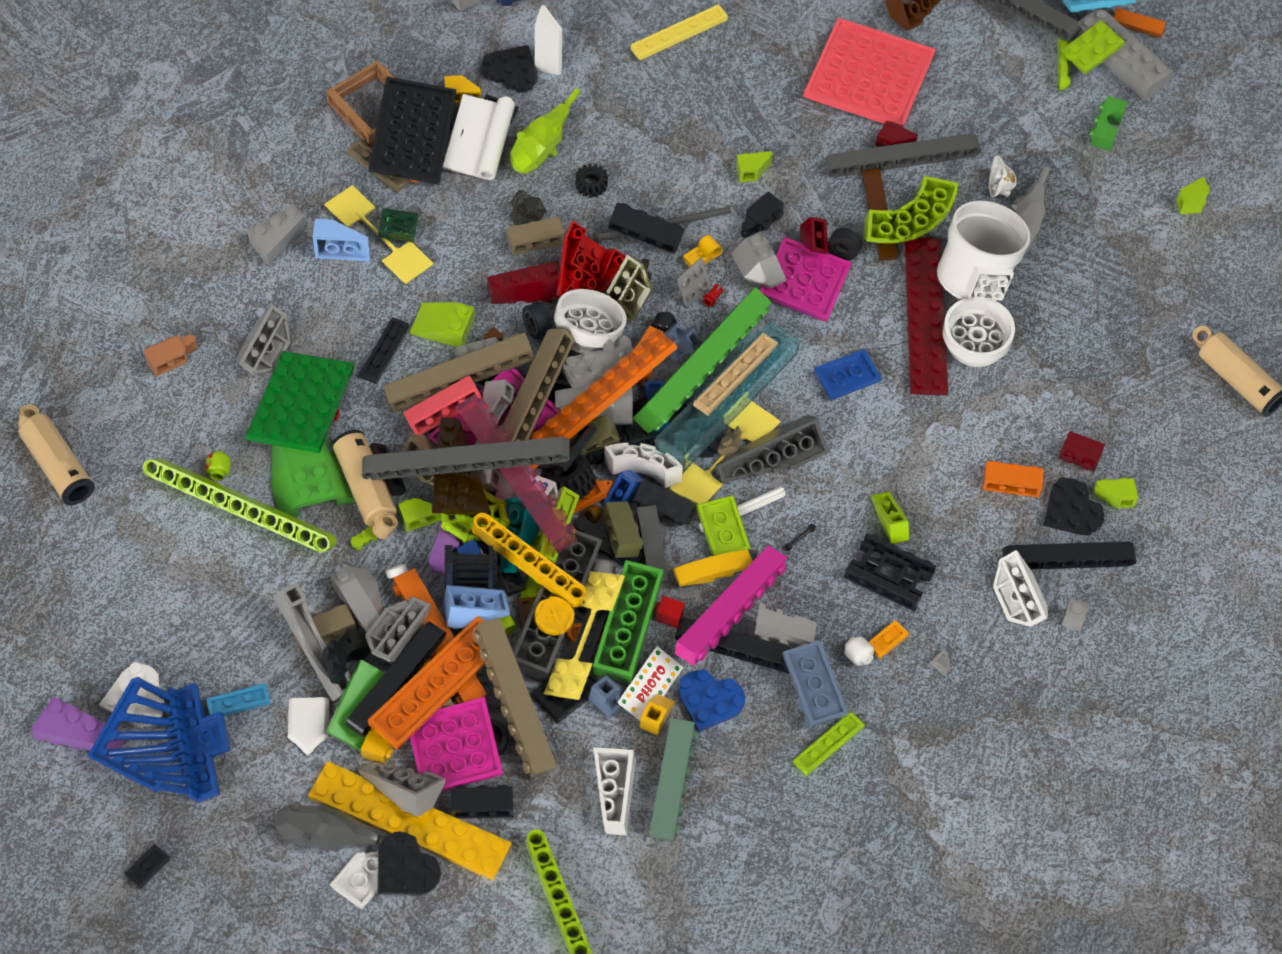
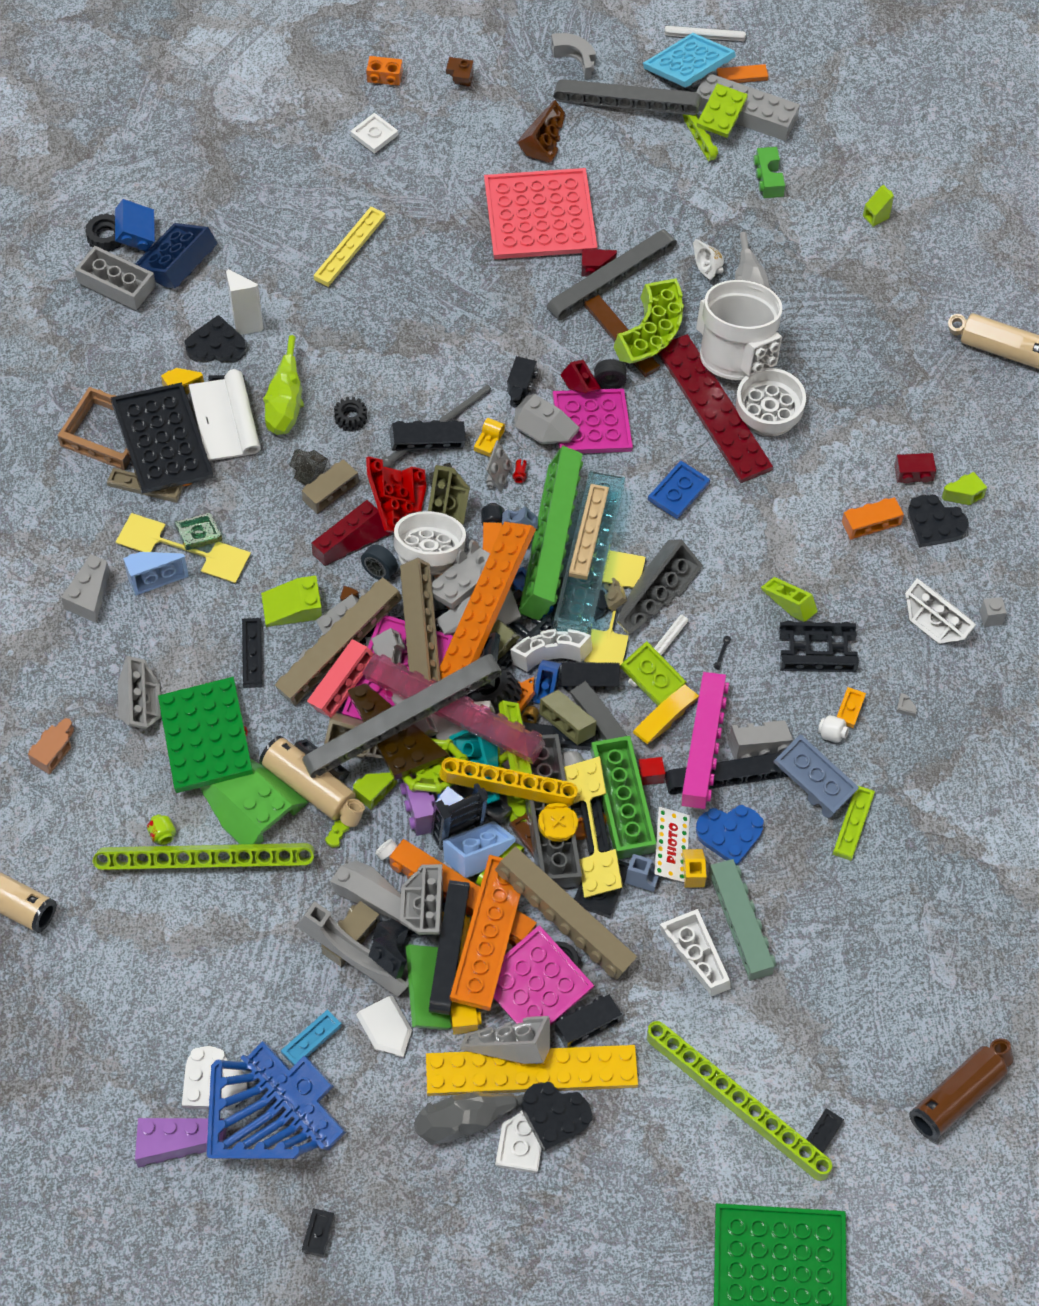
camera: 25 degrees left, 0 degrees up
lime slope [736,151,773,183] -> none
black beam [1002,541,1137,570] -> none

